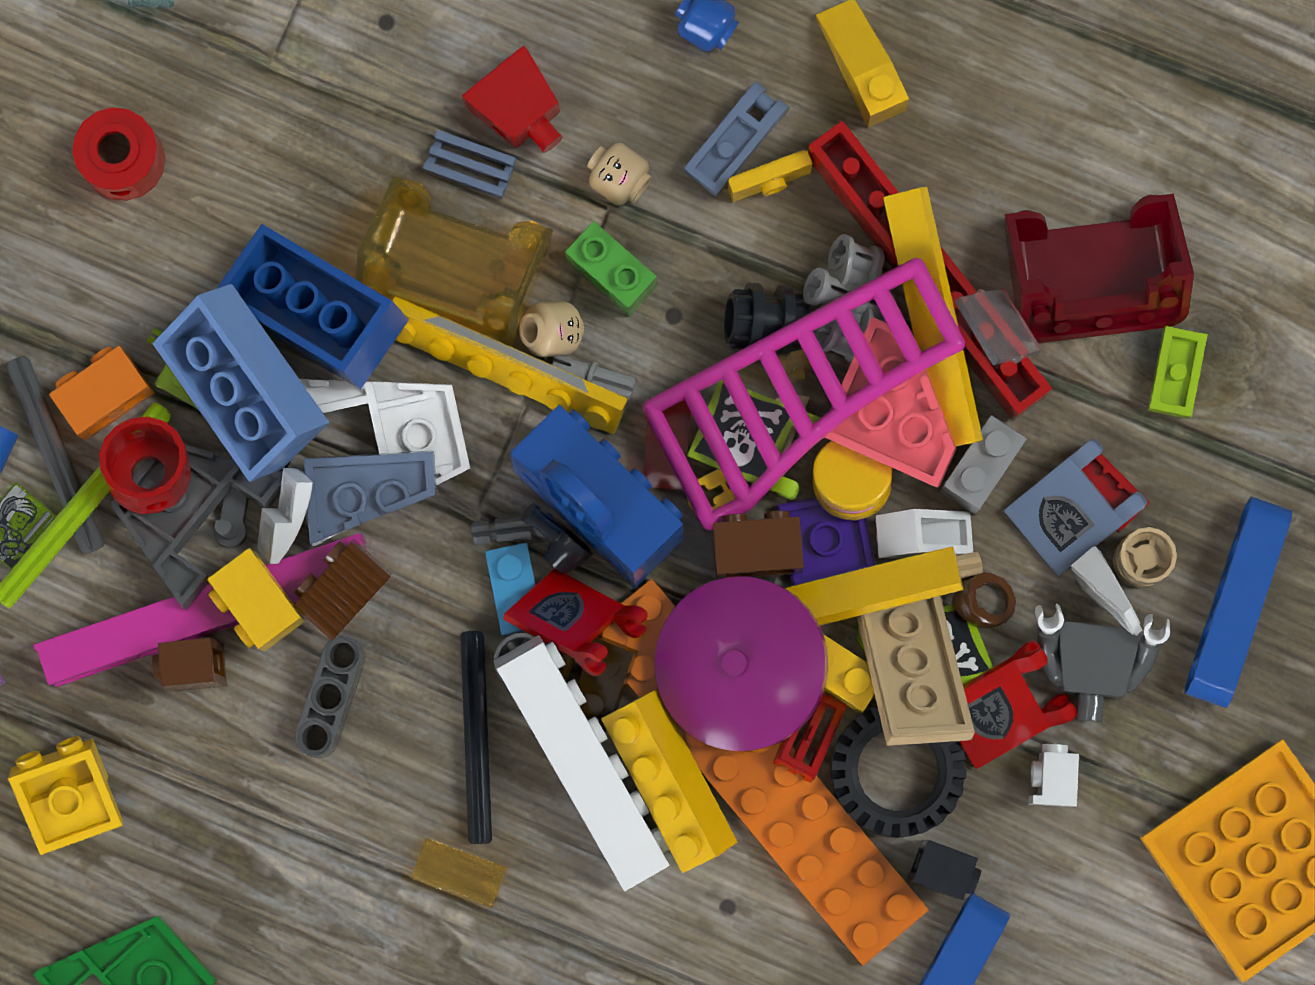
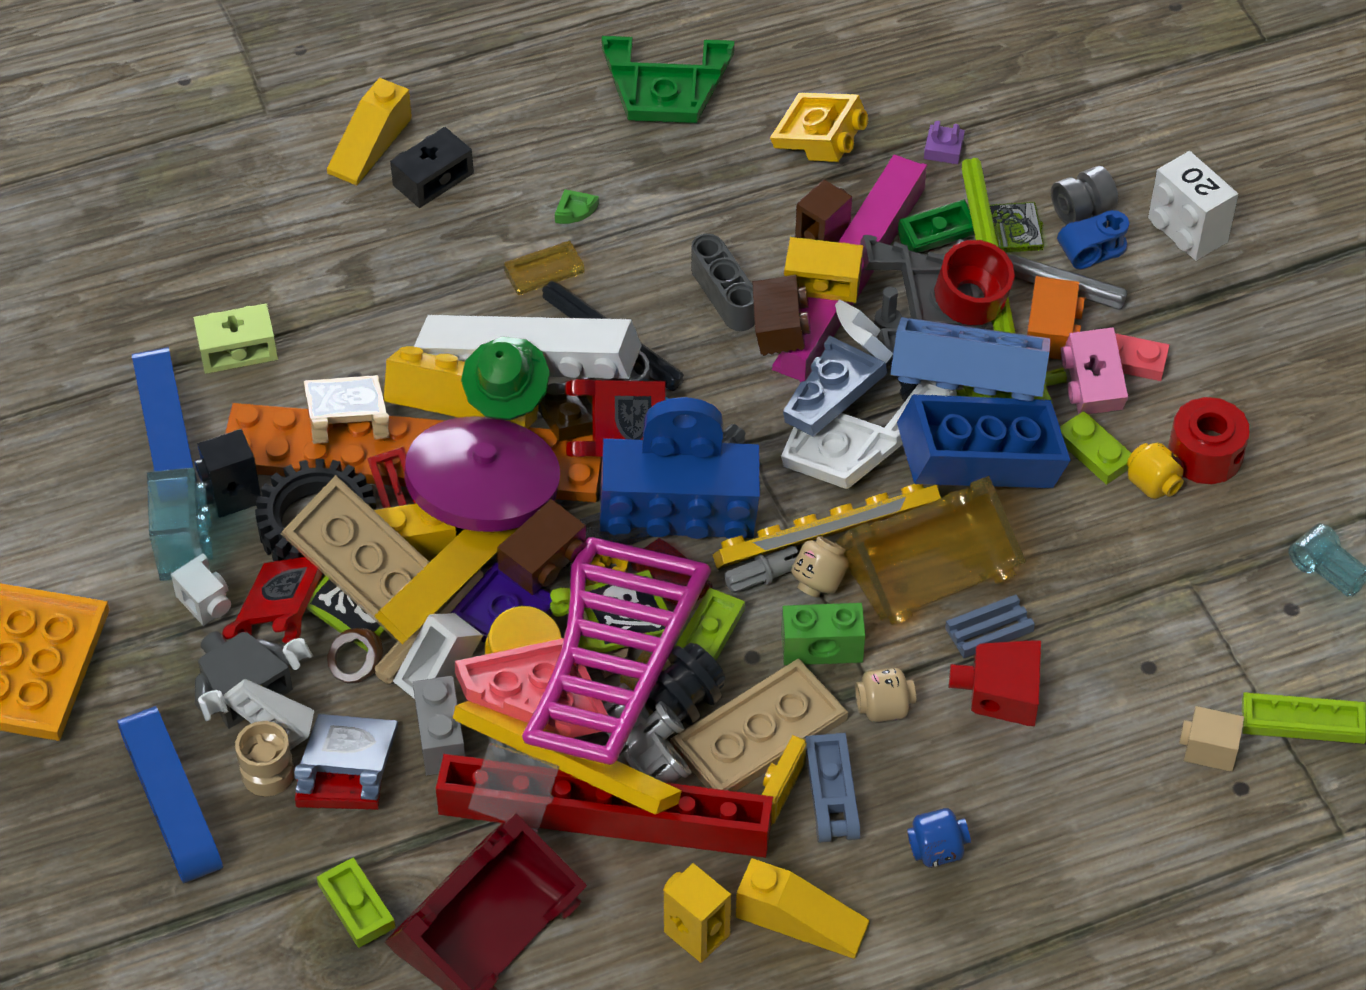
camera: 130 degrees right, 30 degrees down
none -> clear light blue brick [147,467,213,581]
none -> flag [304,375,390,444]
none -> green hat [461,336,550,420]
none -> bright green tile [555,189,599,224]
none -> yellow brick [663,863,731,963]
none -> tan tile [670,658,848,792]
none -> lime plate [676,587,745,661]
none -> green brick [898,199,975,253]
none -> lime plate [1060,411,1132,485]
none -> bright pink brick [1061,327,1128,414]
none -> coral plate [1115,333,1170,381]
none -> yellow head [1127,442,1184,499]

